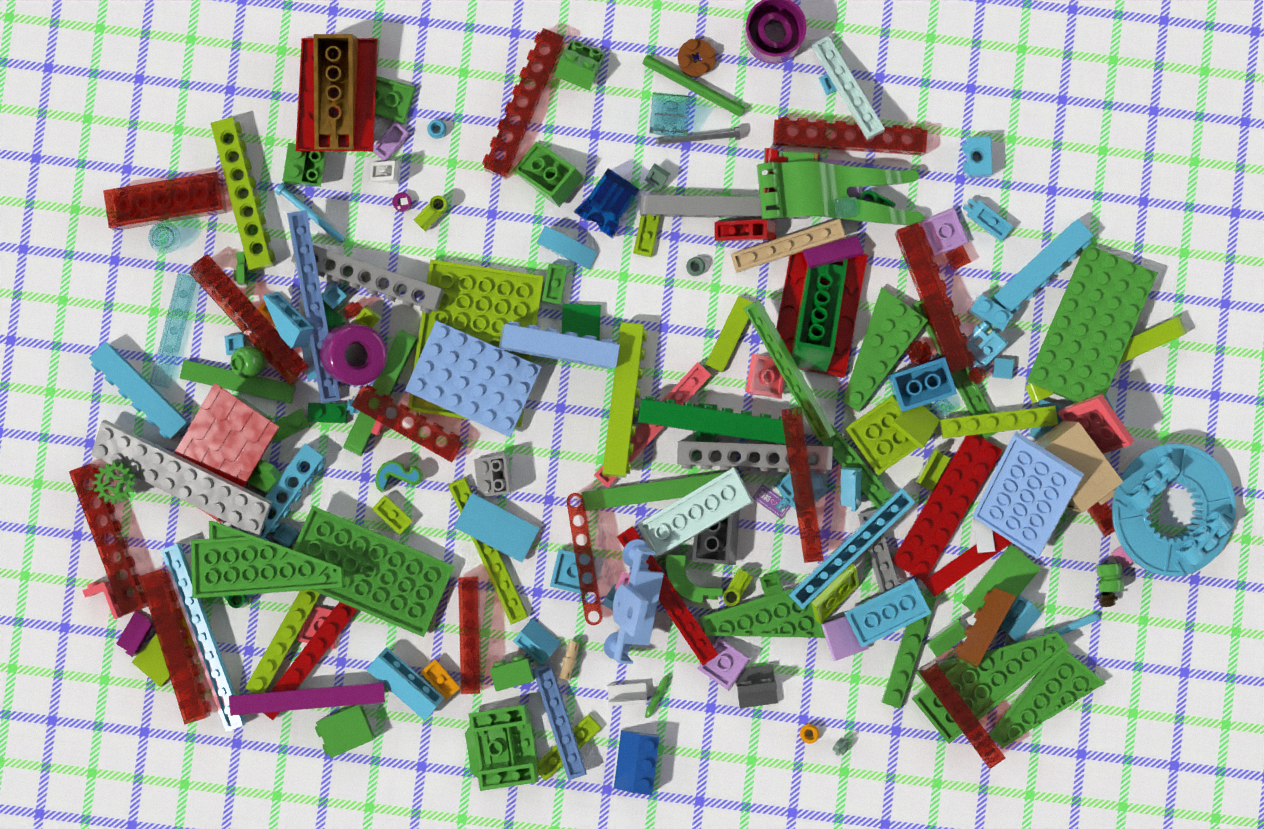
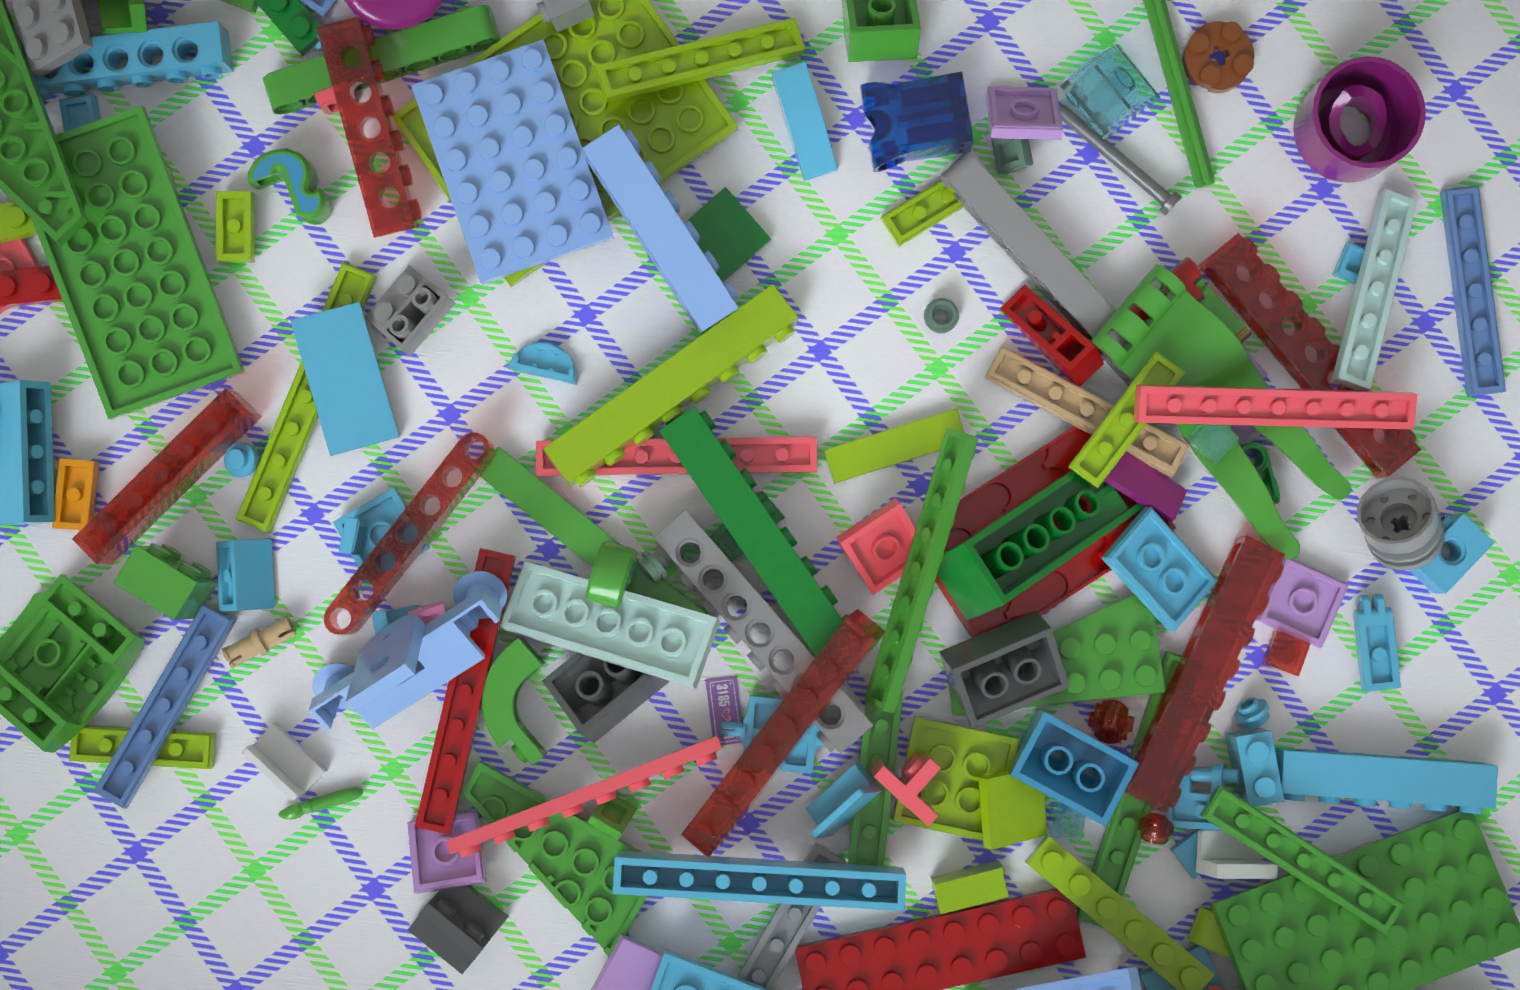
camera: 45 degrees right, 0 degrees up
bright green plate [542,263,568,305] -> none
blue slope [614,730,659,795] -> none
lime piece [722,568,753,606] -> none
lime tile [811,563,859,624] -> none
none -> medium azure plate [224,442,259,477]
none -> medium azure tile [338,517,367,555]
none -> coral plate [446,736,722,858]
none -> medium azure tile [507,342,577,385]
none -> bright green animal [585,541,638,608]
none -> lime plate [595,18,806,103]
none -> sand green plate [637,550,669,584]
none -> coral bracket [870,751,941,827]
none -> dark grey slope [939,611,1070,729]
none -> lavender tile [986,86,1063,140]
none -> lime tile [1068,351,1186,488]
none -> medium azure tile [1101,507,1218,632]
none -> coral plate [1133,385,1418,429]
none -> white panel [1196,829,1278,879]
none -> bright green tile [1199,785,1405,935]
none -> medium azure plate [1234,697,1270,729]
none -> light grey wheel [1357,477,1445,571]
none -> medium blue tile [1440,186,1506,397]

